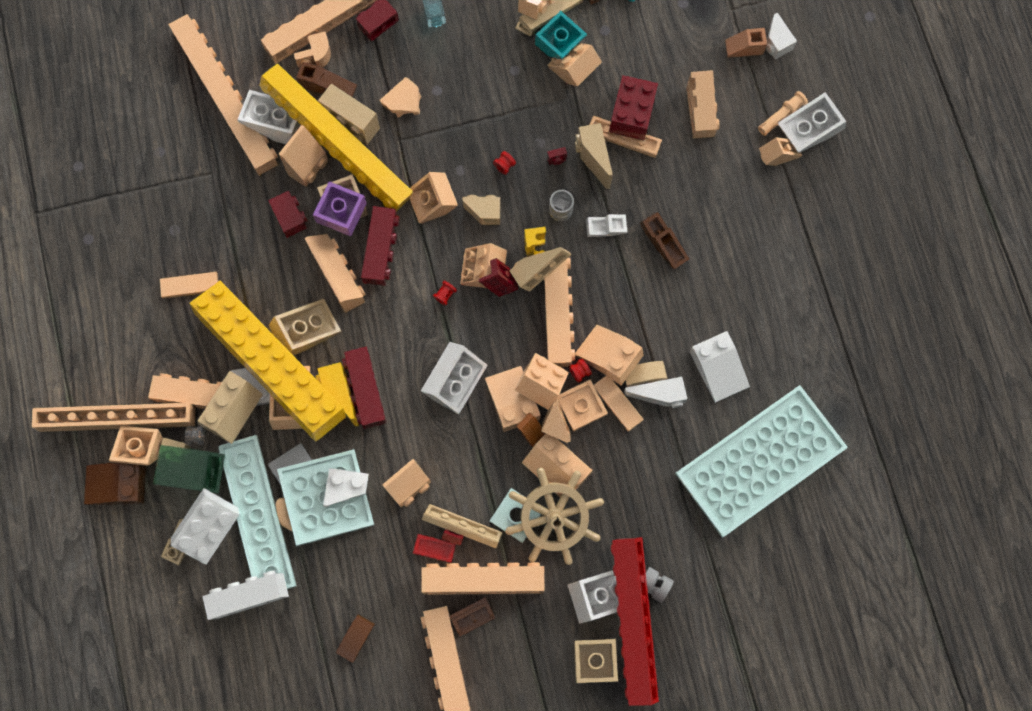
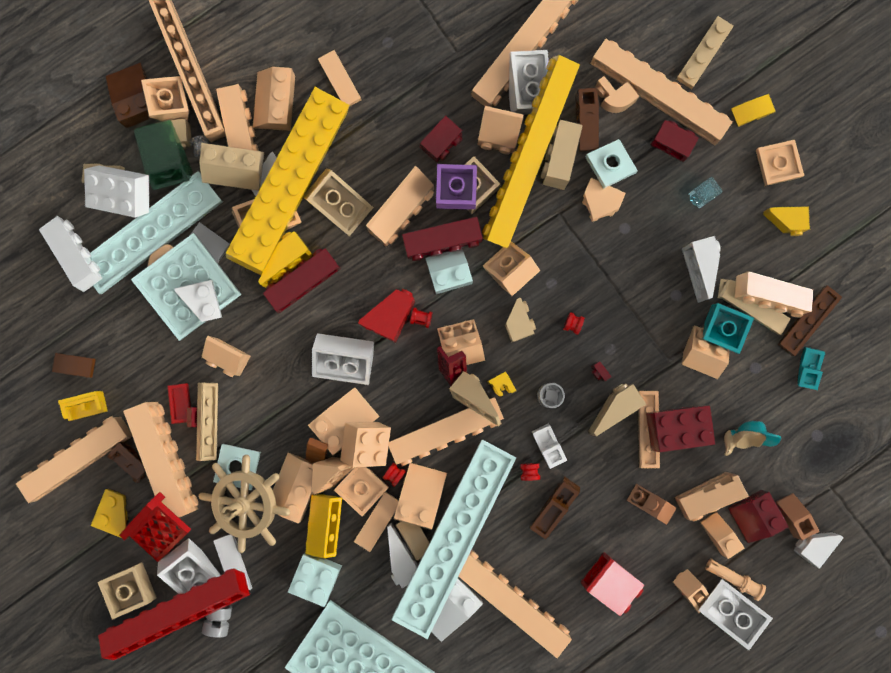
camera: 70 degrees right, 10 degrees up
none -> yellow hinge [58,391,108,421]
none -> yellow wing [91,489,128,538]
none -> red fence [119,492,191,562]
none -> white tile [214,534,252,590]
none -> light nougat slope [253,67,295,131]
none -> light aqua brick [288,553,342,607]
none -> yellow brick [305,494,342,558]
none -> red slope [358,289,415,343]
none -> light aqua plate [391,440,516,639]
none -> light aqua slope [425,248,473,294]
none -> light nougat brick [458,549,572,658]
none -> red wheel [520,463,540,481]
none -> slope [580,552,645,616]
none -> light aqua piece [585,139,638,188]
none -> nougat slope [627,484,676,525]
none -> white slope [682,236,721,303]
none -> light nougat slope [700,512,745,559]
none -> hair [724,421,781,456]
none -> dark red slope [728,490,789,543]

